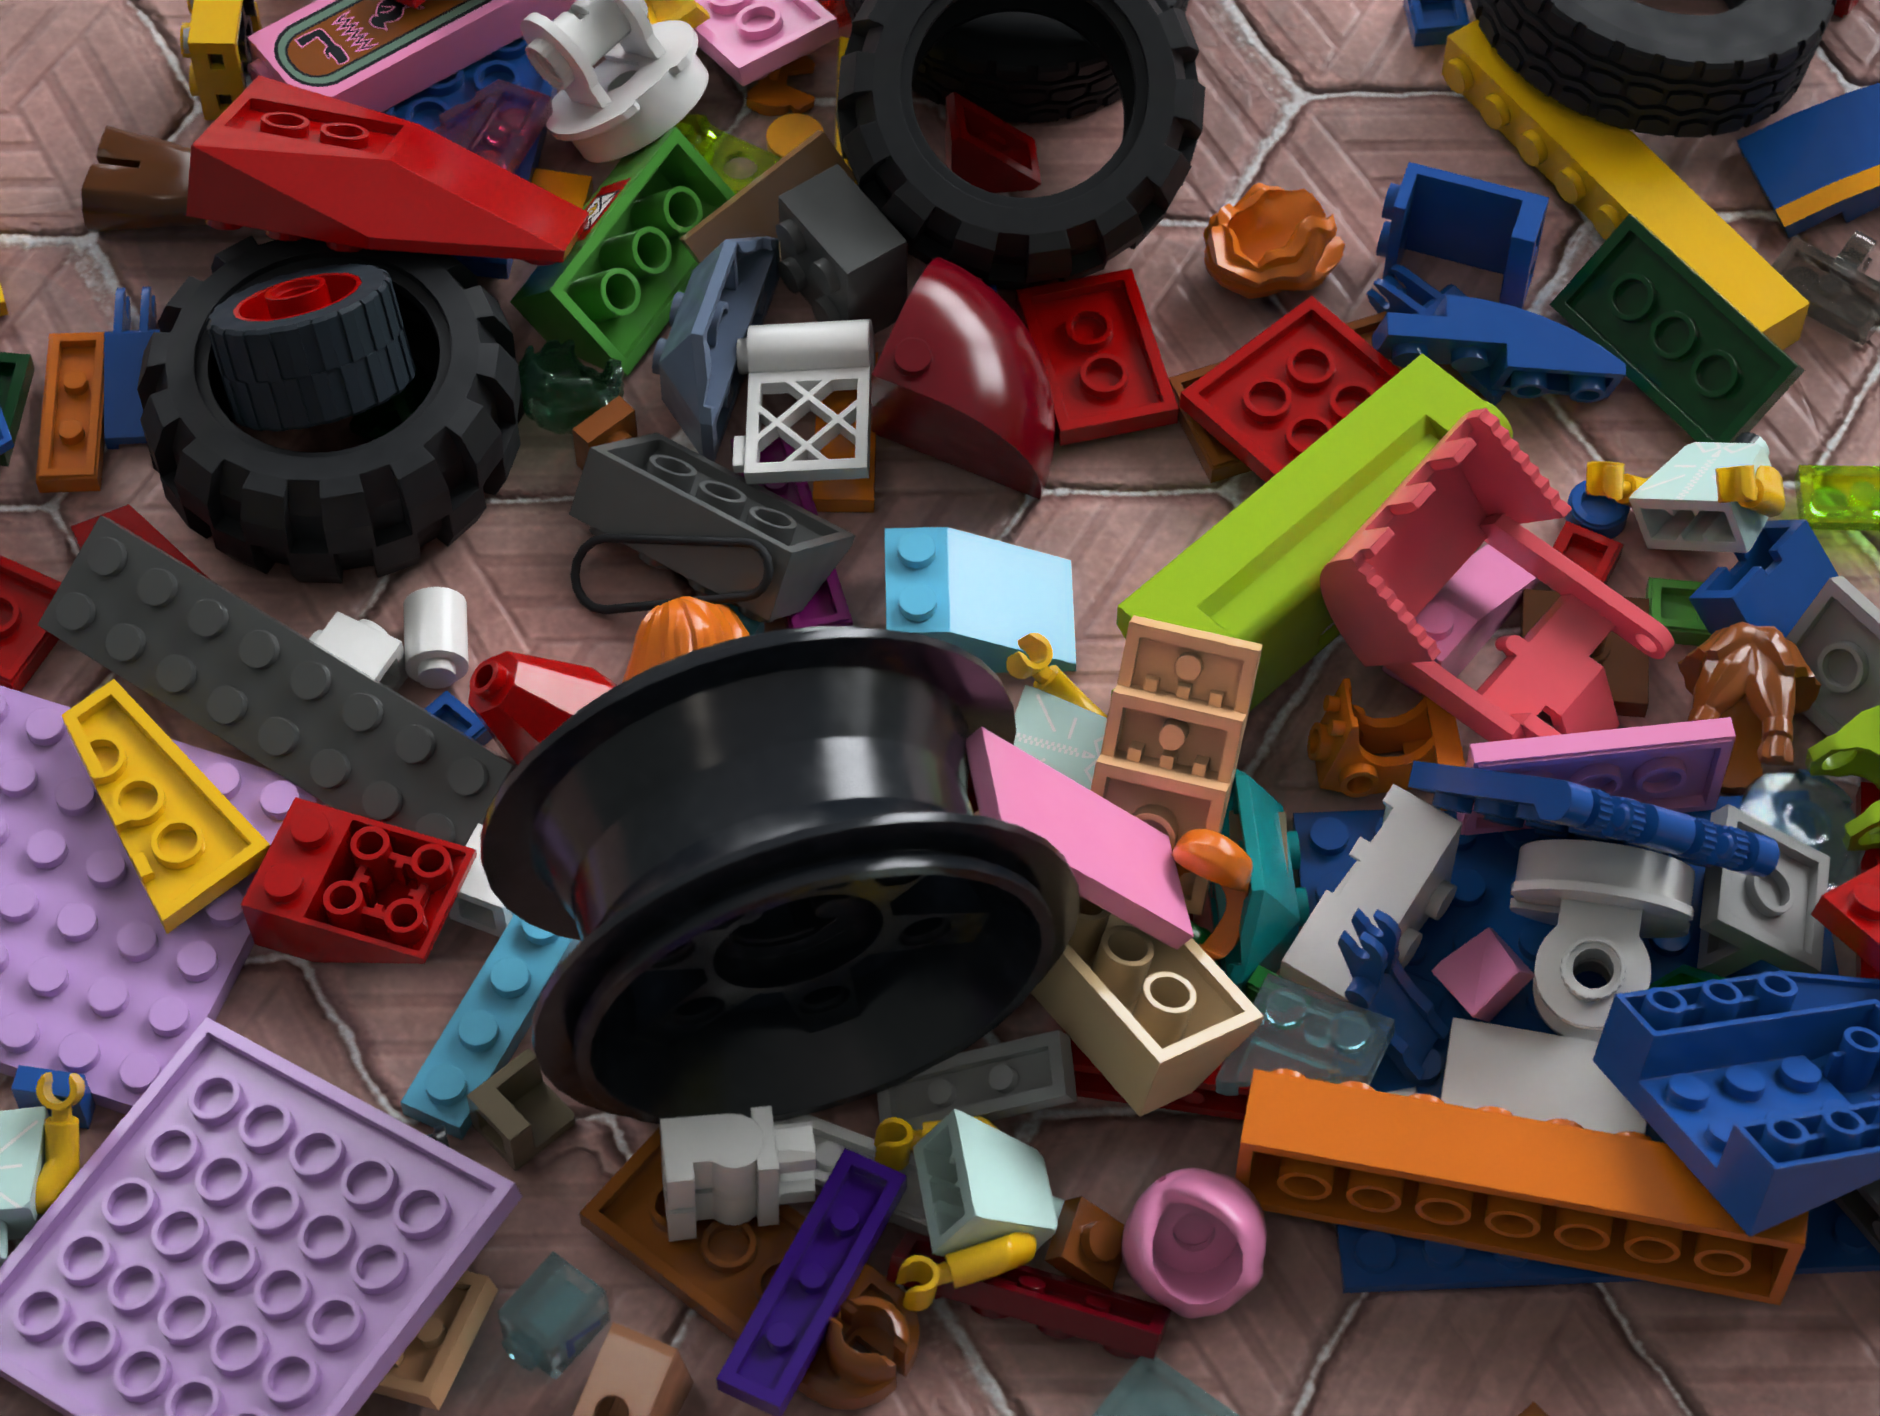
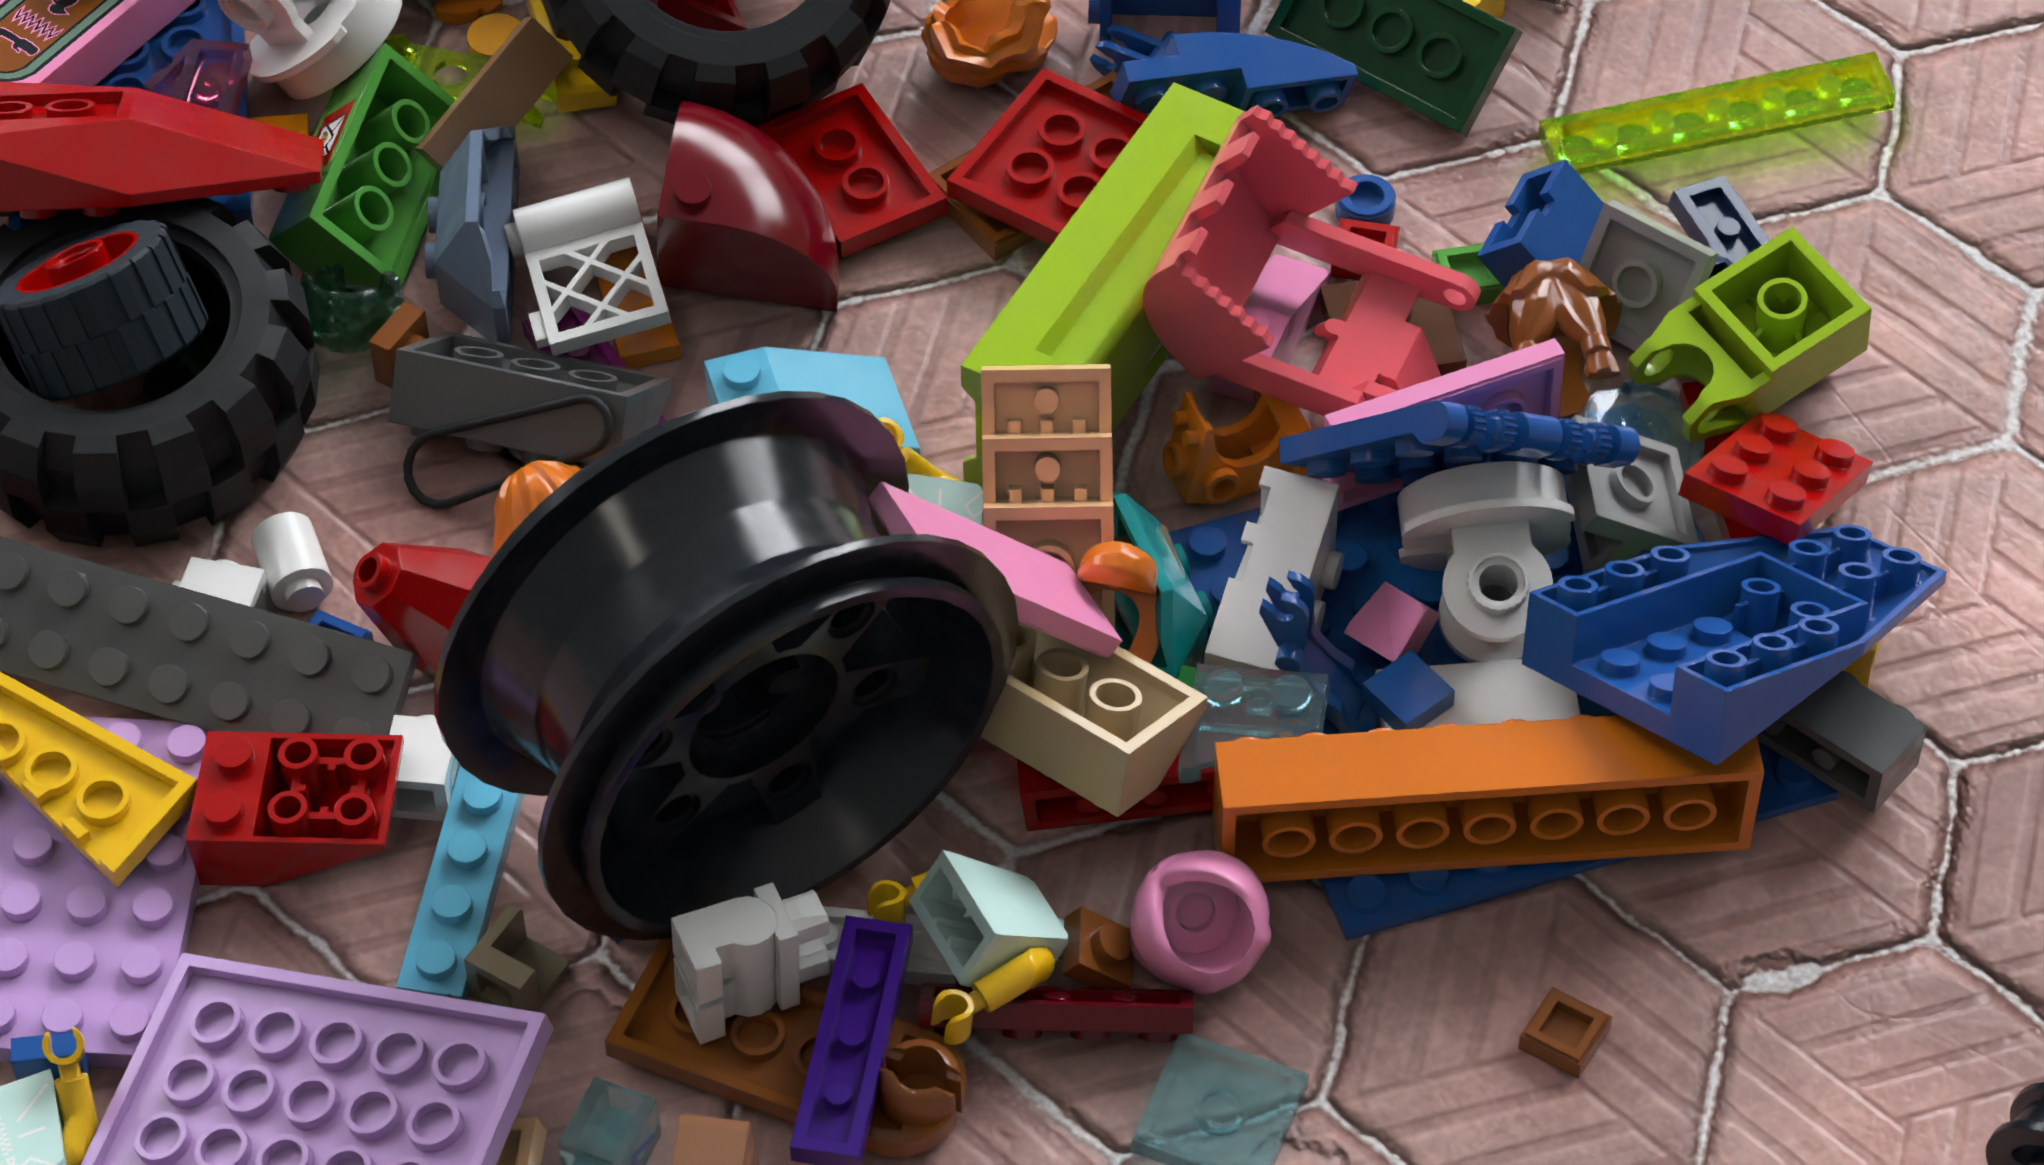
camera: 15 degrees left, 5 degrees down
dark grey brick [776,164,907,334] -> none
light grey plate [877,1030,1077,1130] -> none
torso [1586,432,1786,553] -> none
none -> blue tile [1361,650,1455,730]

